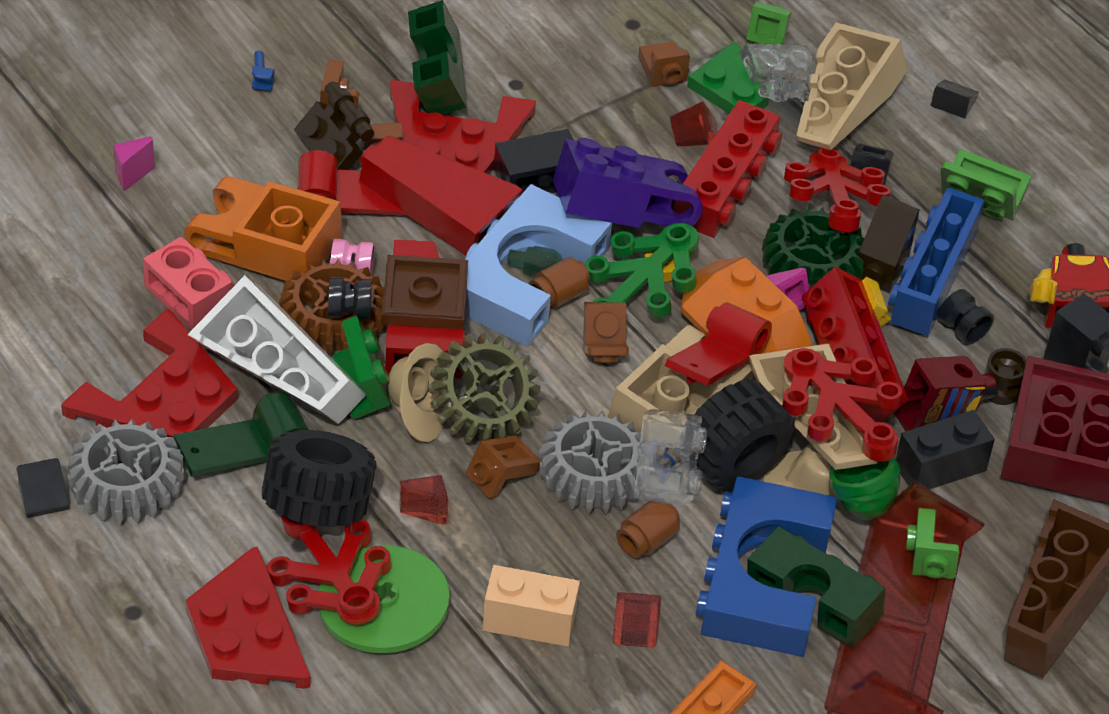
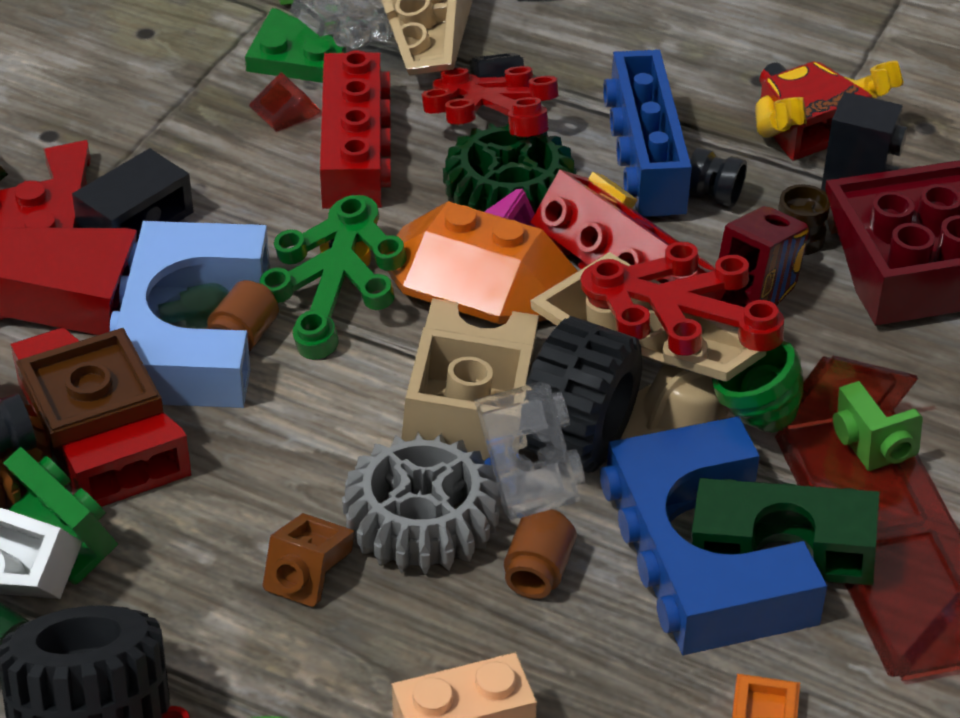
camera: 25 degrees left, 5 degrees down
tan piece [387,343,444,442] -> none
clear red slope [399,475,448,524] -> none
olive gear [428,332,541,443] -> none
dark purple brick [552,138,703,228] -> none
dark orange bracket [583,302,629,362] -> none
clear red slope [613,592,661,648] -> none
dark orange bracket [638,41,690,87] -> none
red door [665,302,772,386] -> none
dark brown slope [858,195,920,294] -> none
black brick [896,410,995,495] -> none
bright green bracket [940,149,1031,221] -> none

